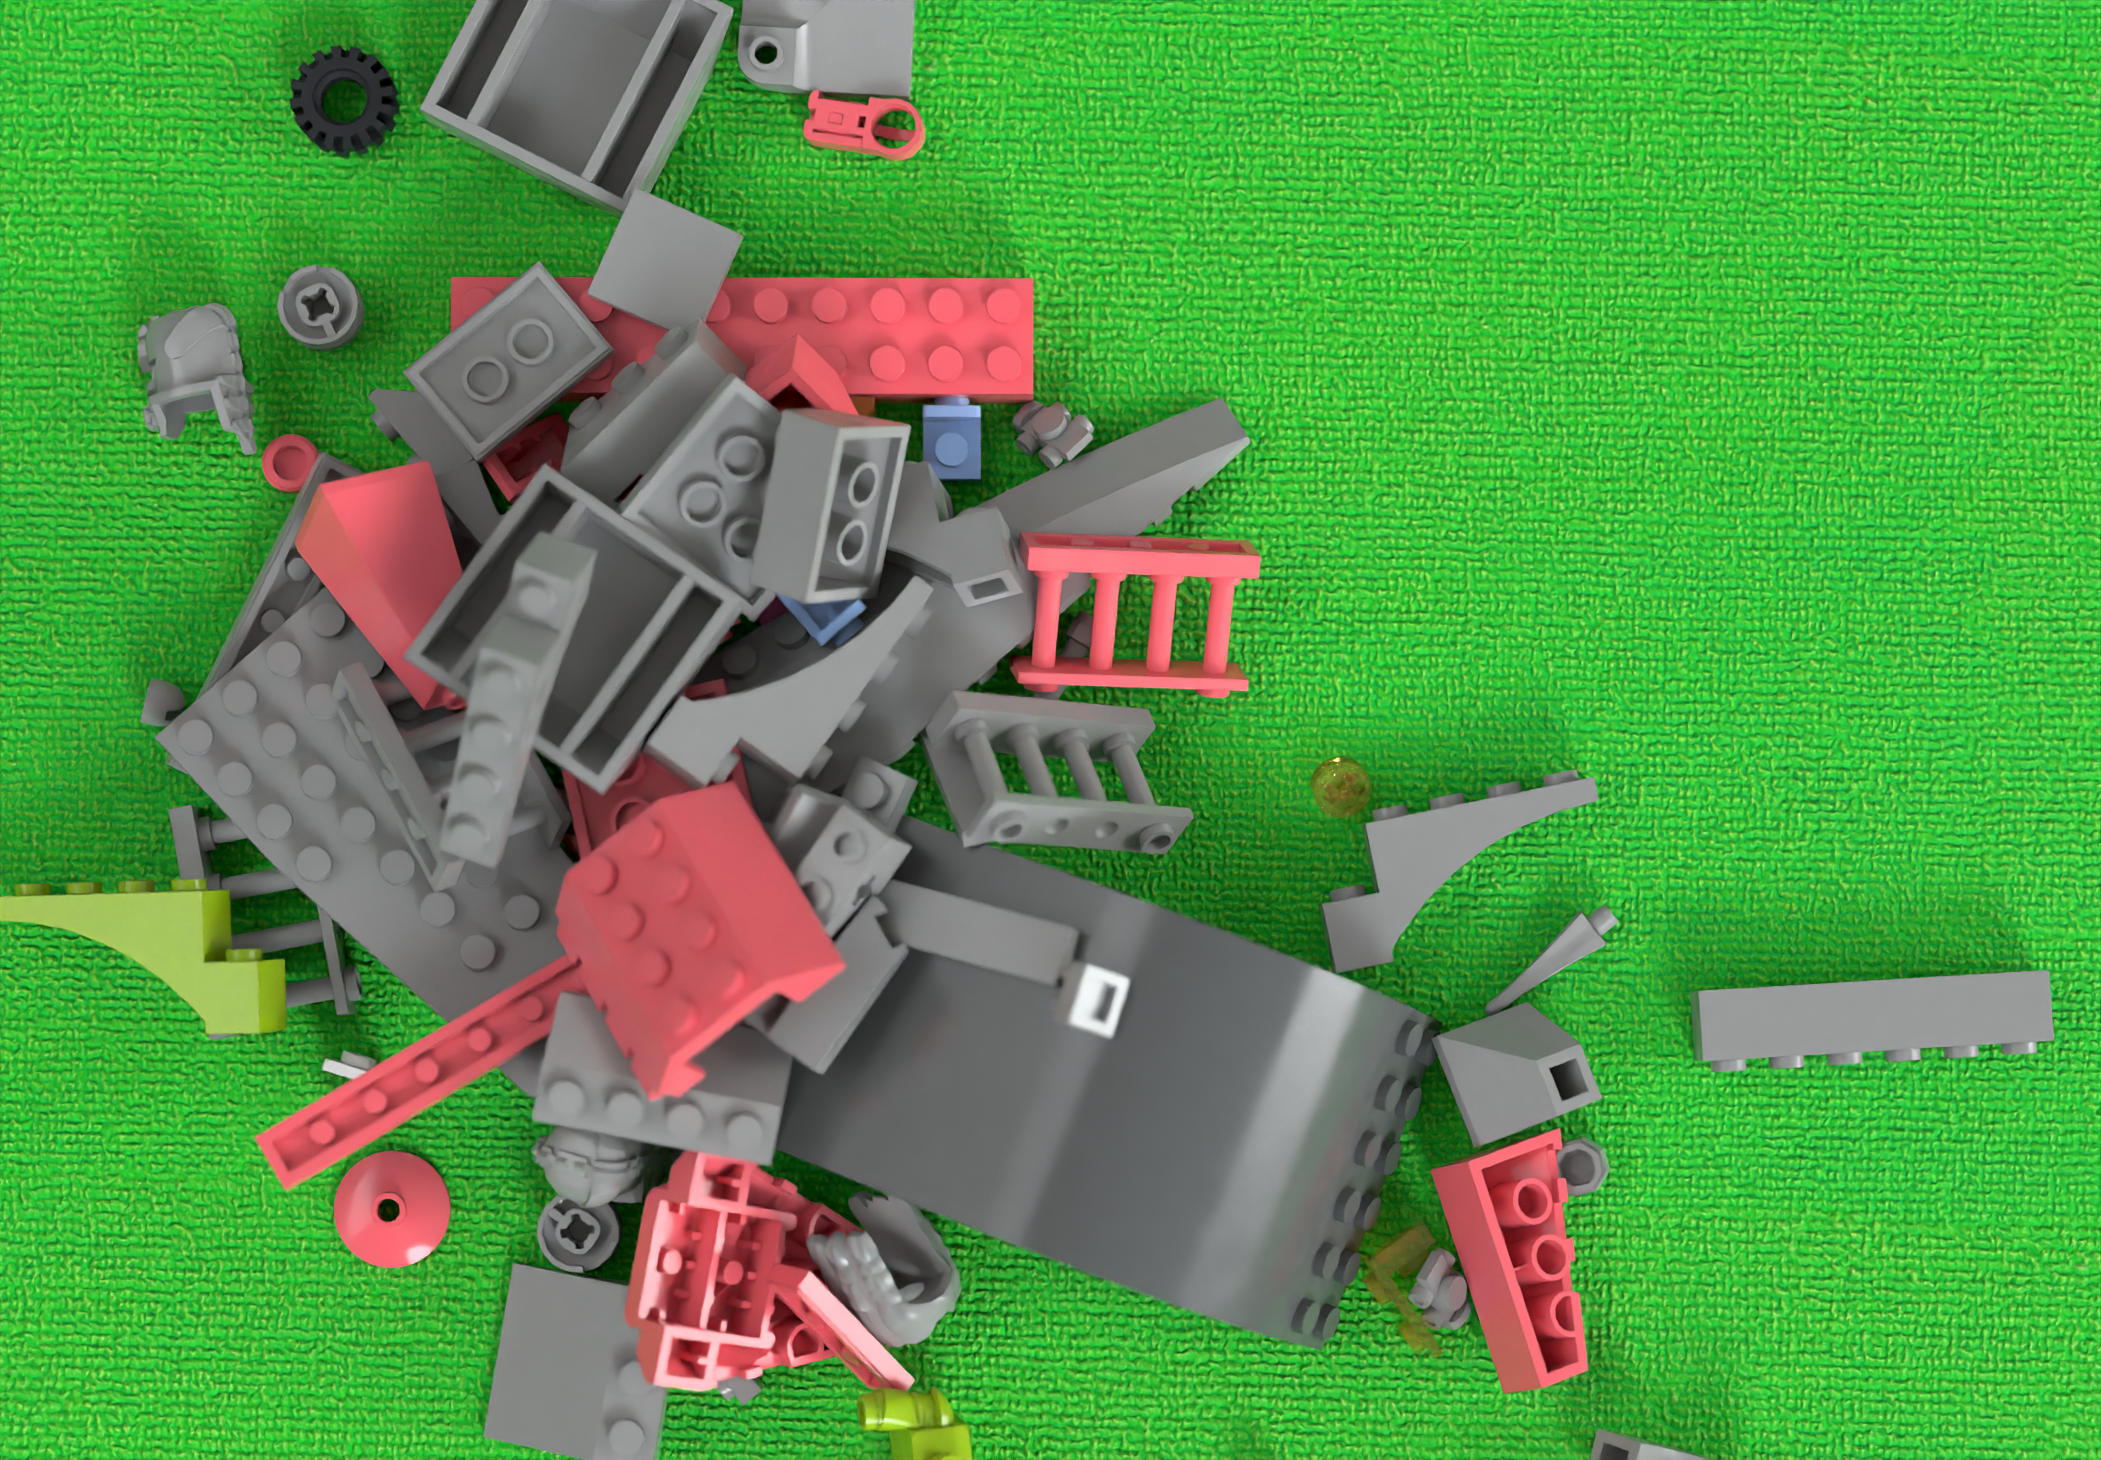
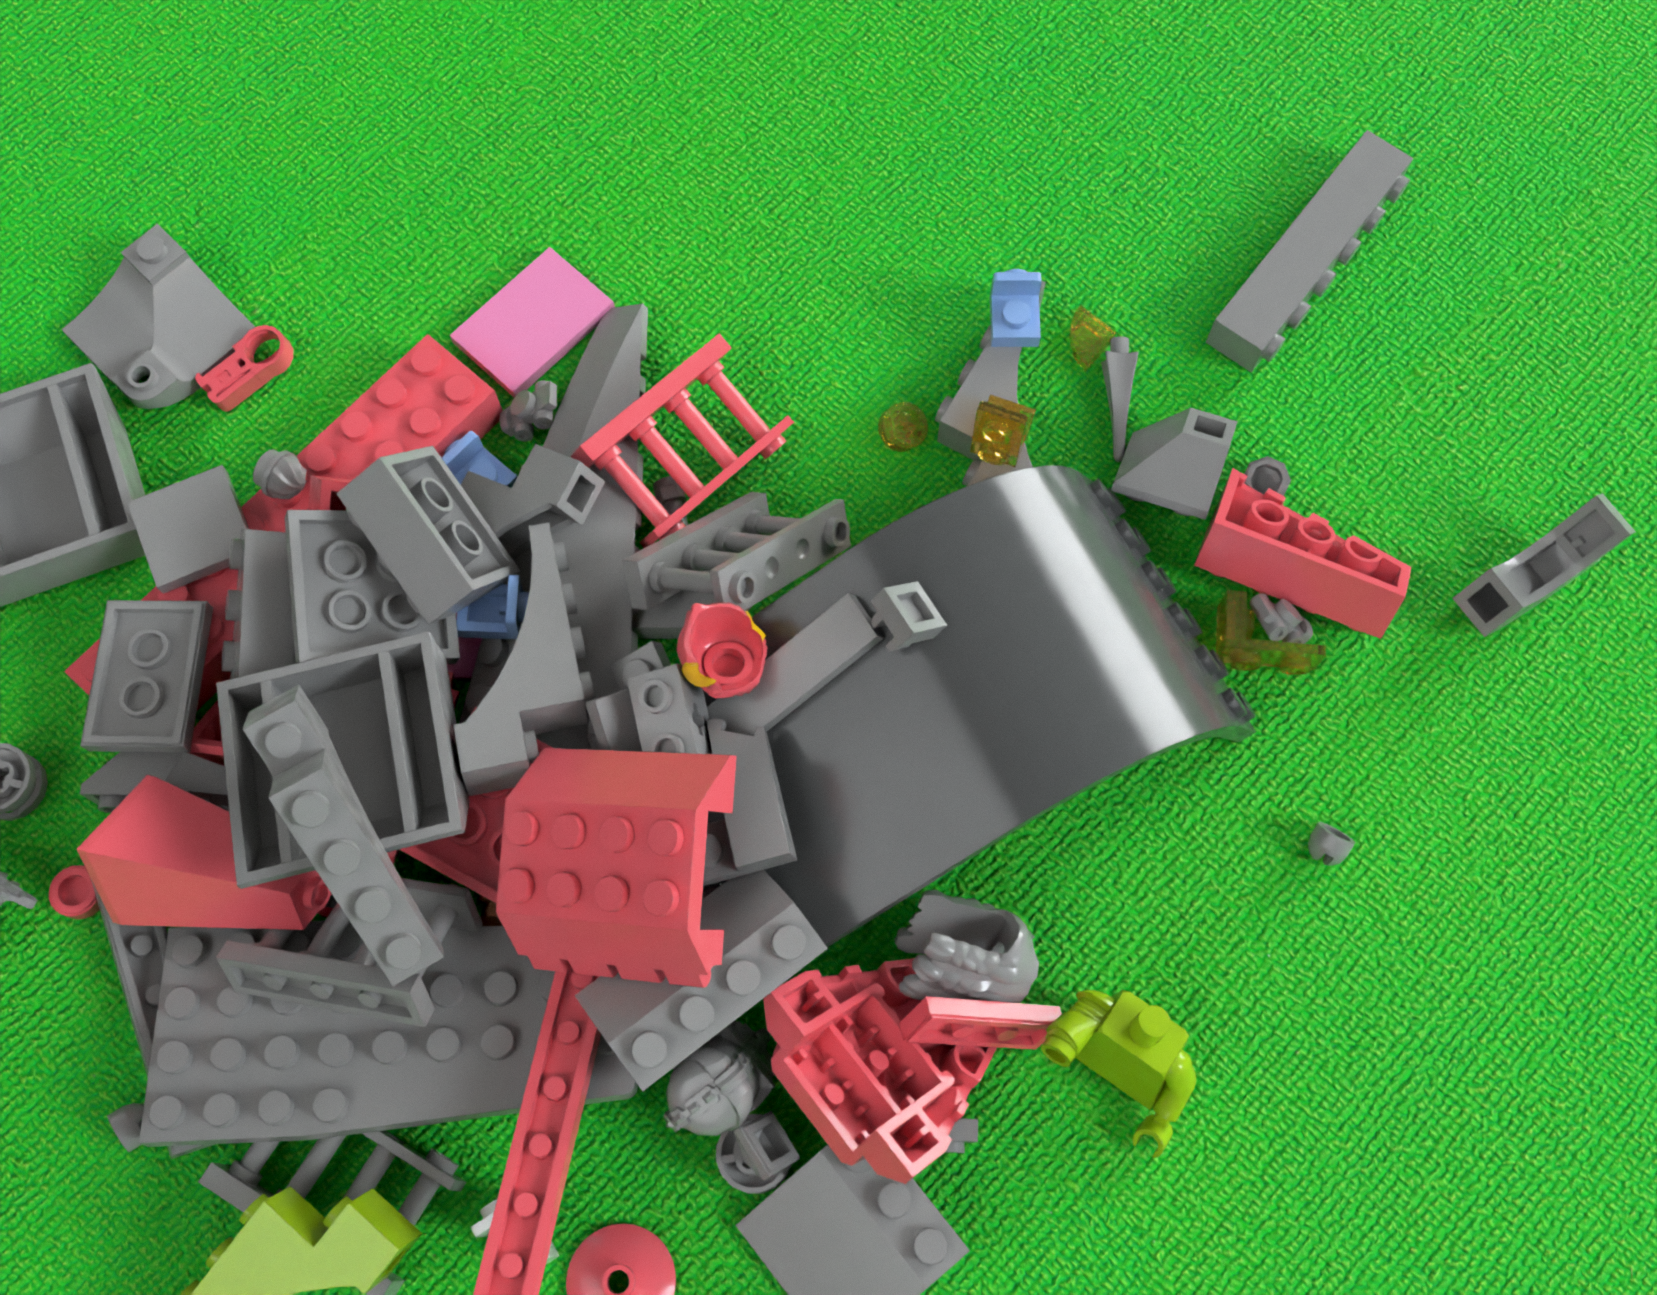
camera: 45 degrees left, 15 degrees down
none -> light grey plate [253,449,307,499]
none -> bright pink tile [450,247,615,397]
none -> coral hair [676,602,768,699]
none -> light grey slope [734,1111,800,1180]
none -> clear yellow bracket [970,394,1036,467]
none -> light blue bracket [990,269,1042,347]
none -> clear yellow tile [1069,305,1117,371]

